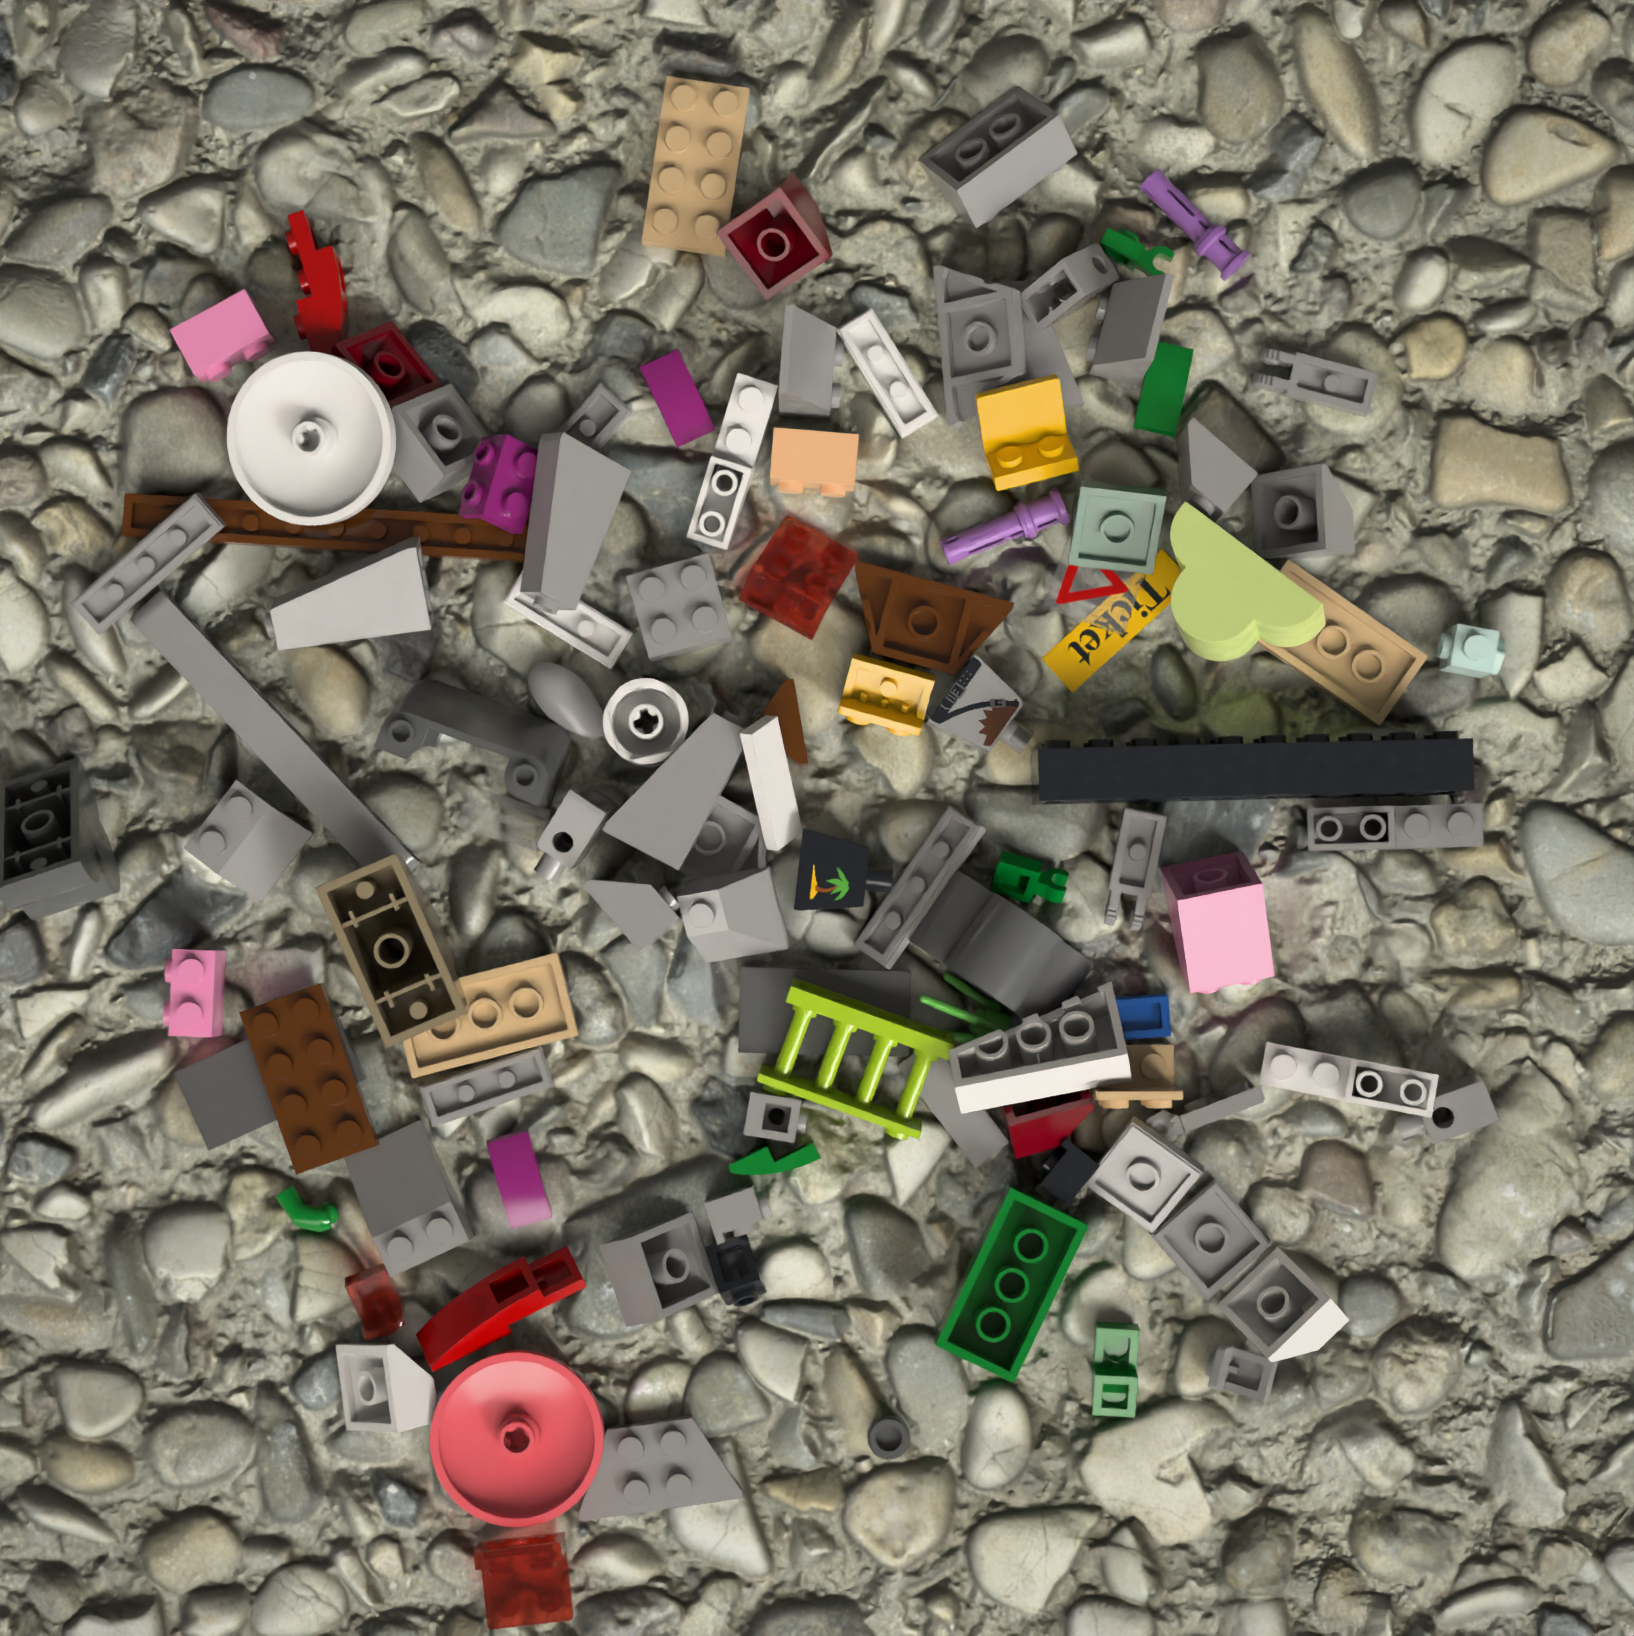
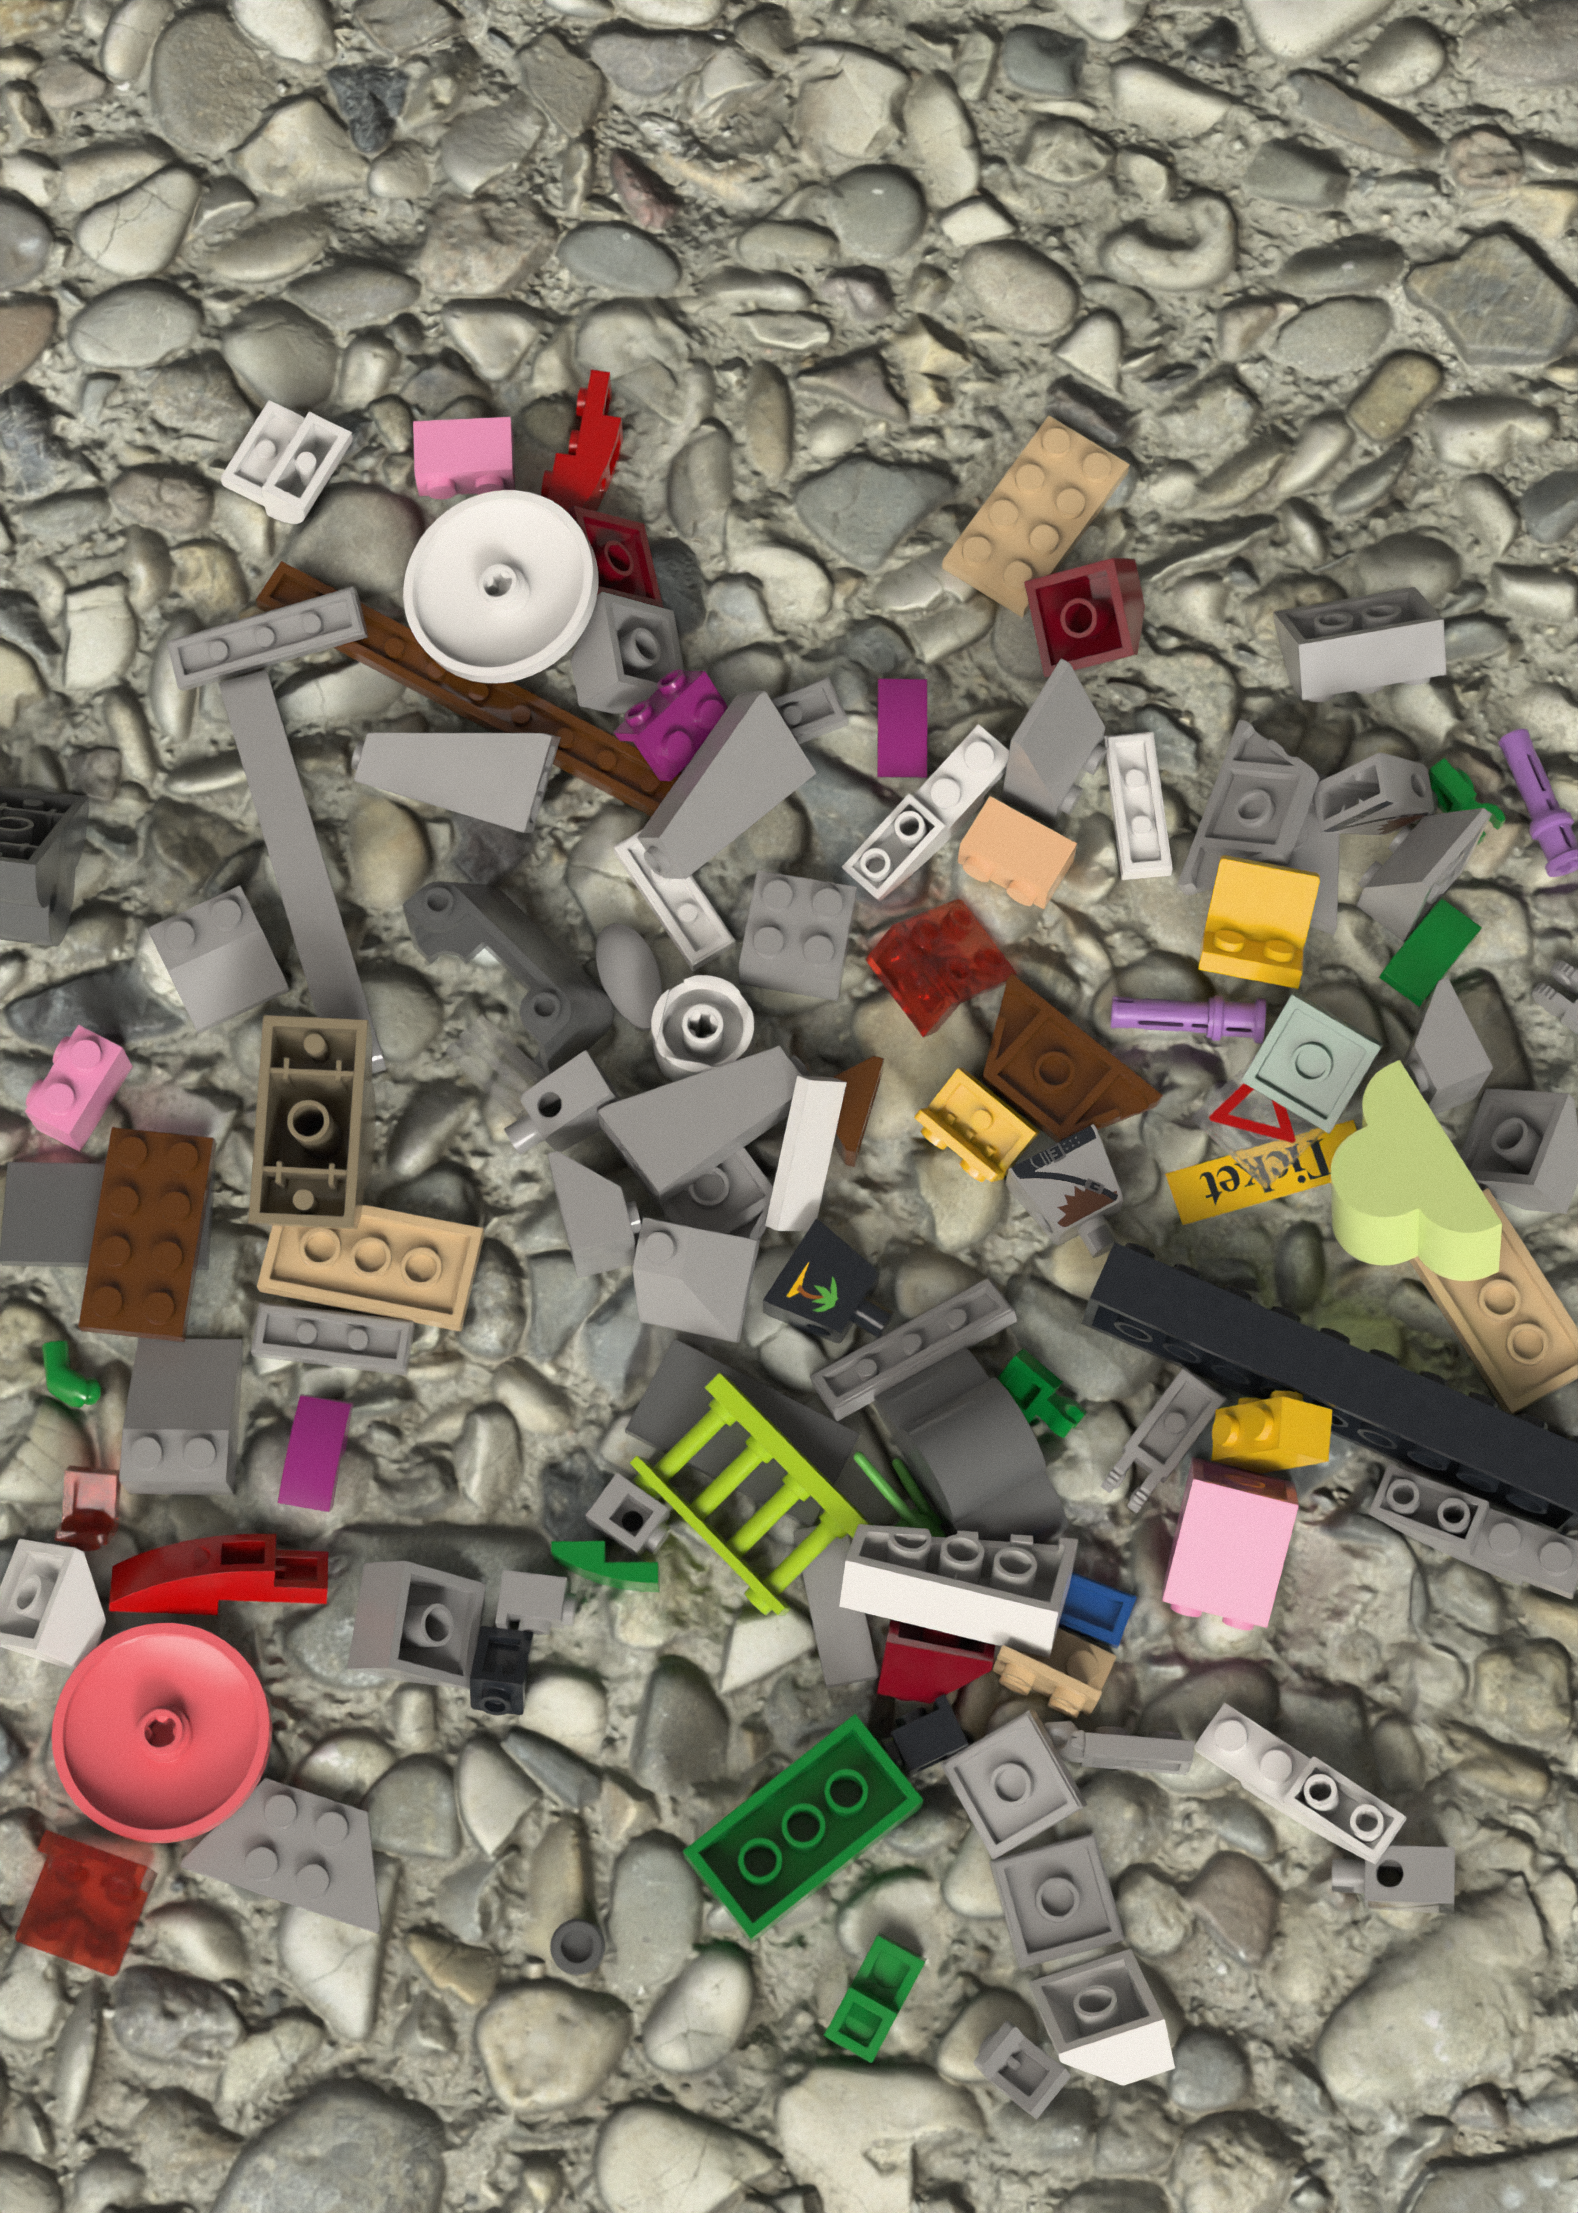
camera: 30 degrees right, 15 degrees down
none -> white brick [221,400,353,524]
none -> yellow brick [1211,1391,1332,1474]

